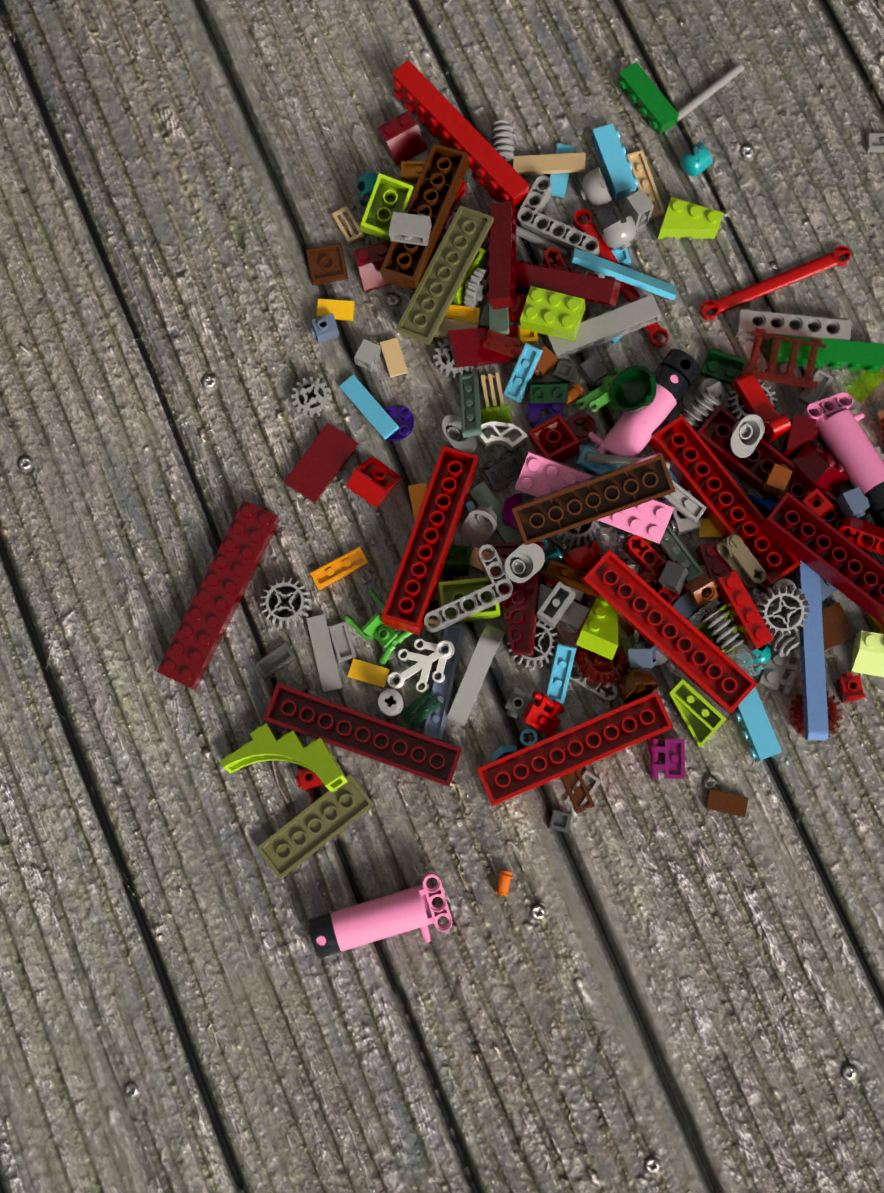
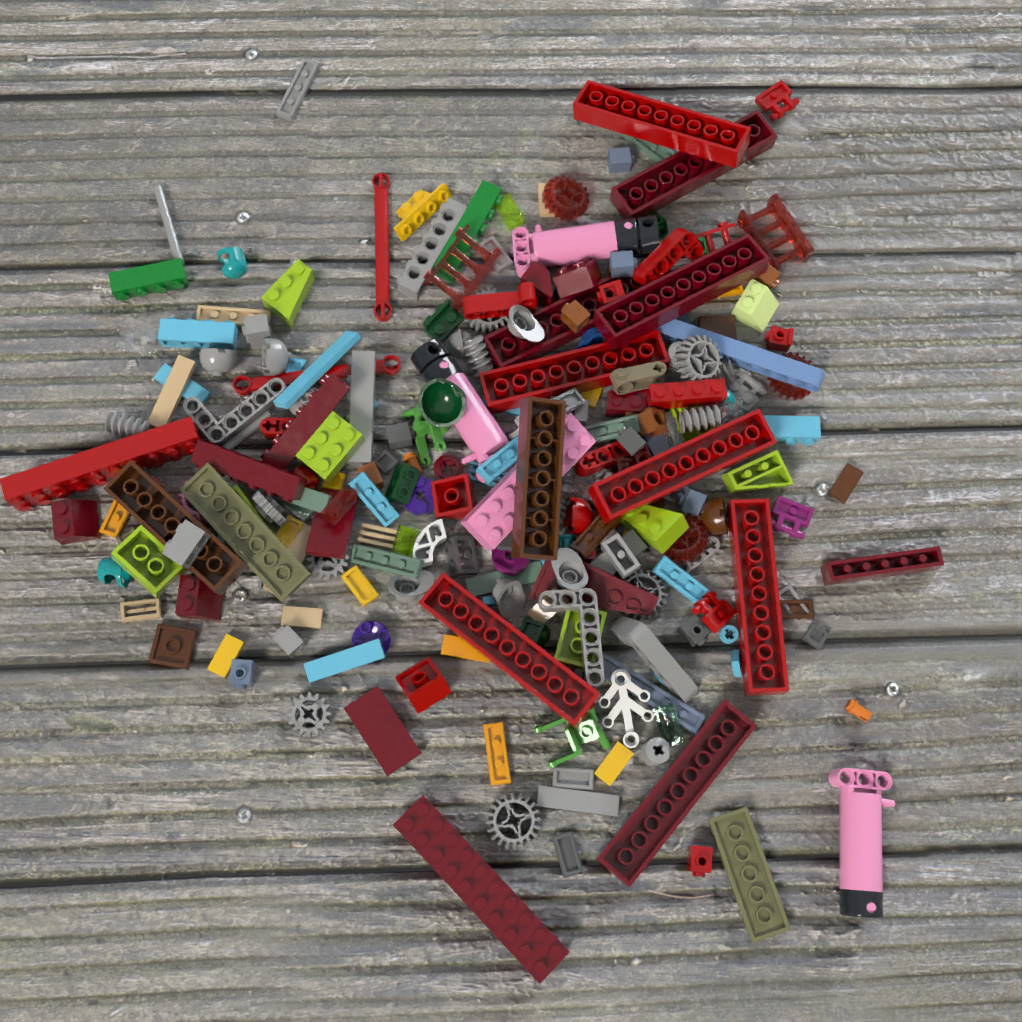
camera: 75 degrees left, 5 degrees down
lime arch [220,723,348,792] -> none
light grey piece [583,452,670,470] -> none
none -> yellow tile [341,565,379,607]
none -> yellow bracket [394,183,452,242]
none -> dark red brick [820,546,944,586]

